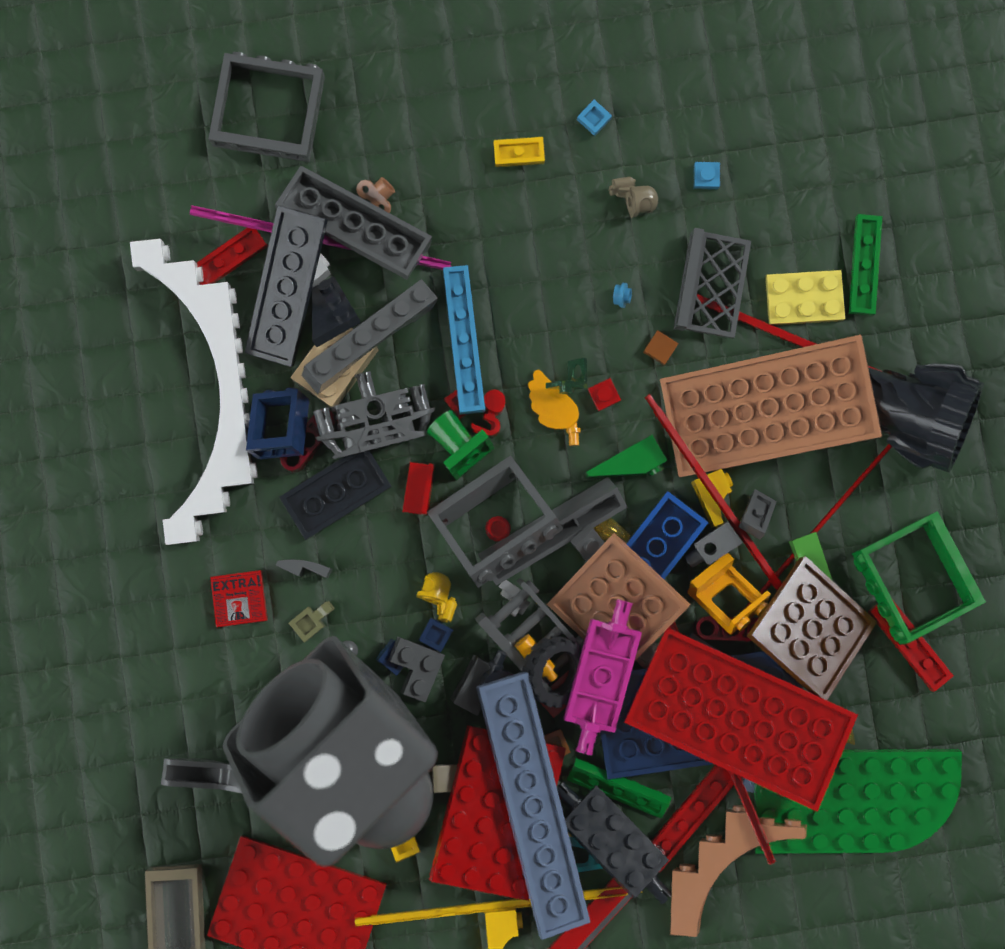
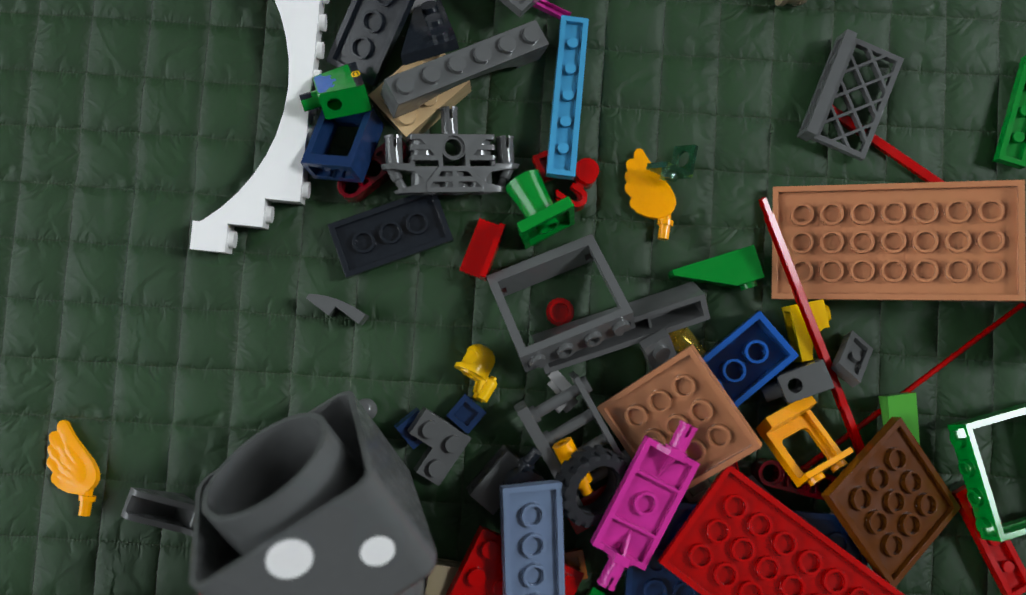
camera: 10 degrees right, 0 degrees up
red tile [210,570,268,627] -> none
olive plate [289,601,335,643] -> none
red plate [587,378,621,412] -> none
dark azure plate [613,283,632,308] -> none
dark orange tile [643,330,679,365] -> none
light yellow plate [765,270,845,325] -> none
none -> light orange animal [46,420,101,516]
none -> green torso [299,62,372,120]

